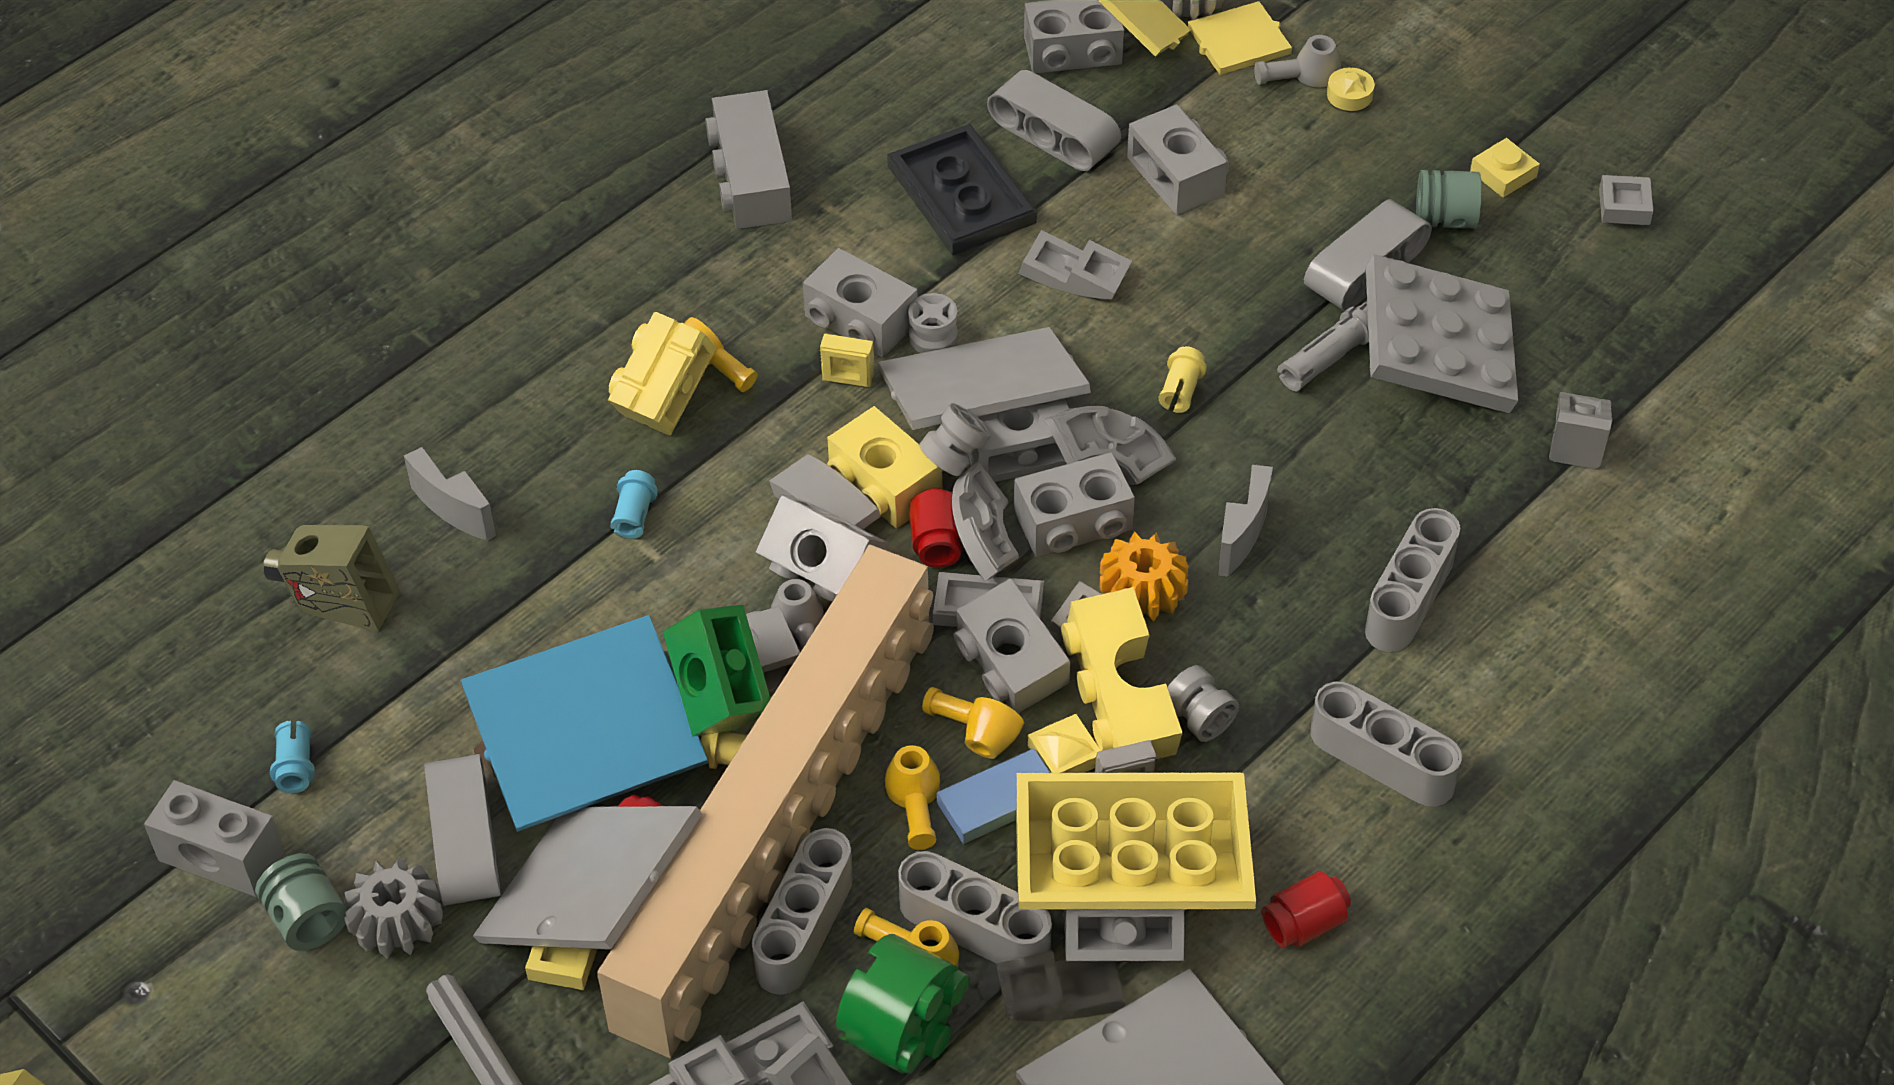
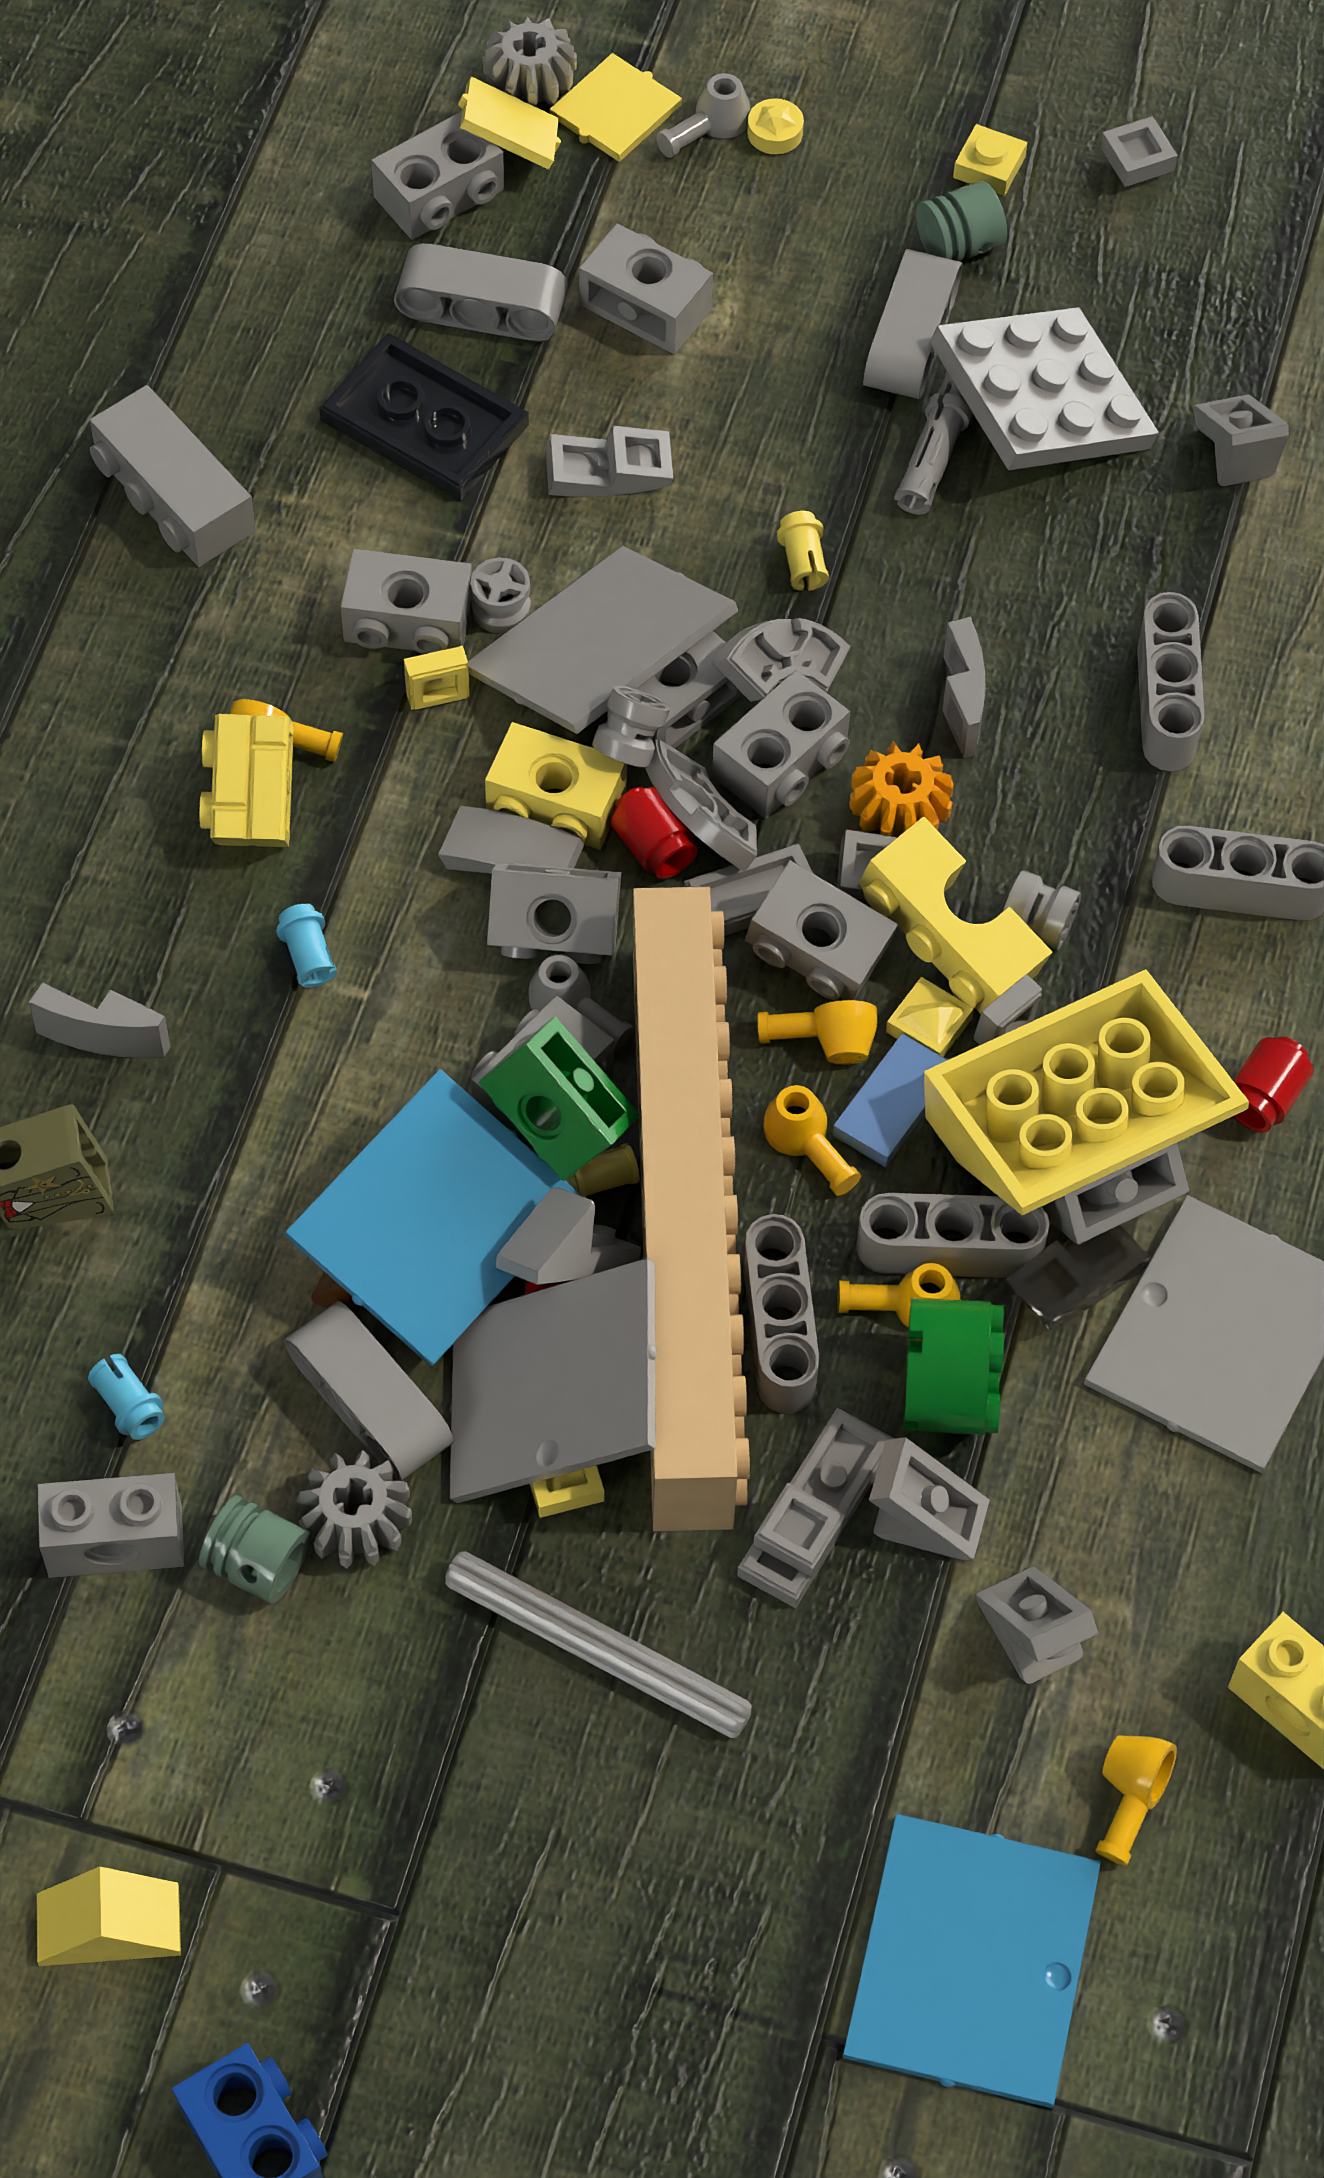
camera: 30 degrees left, 10 degrees up
none -> light grey slope [496,1187,641,1284]

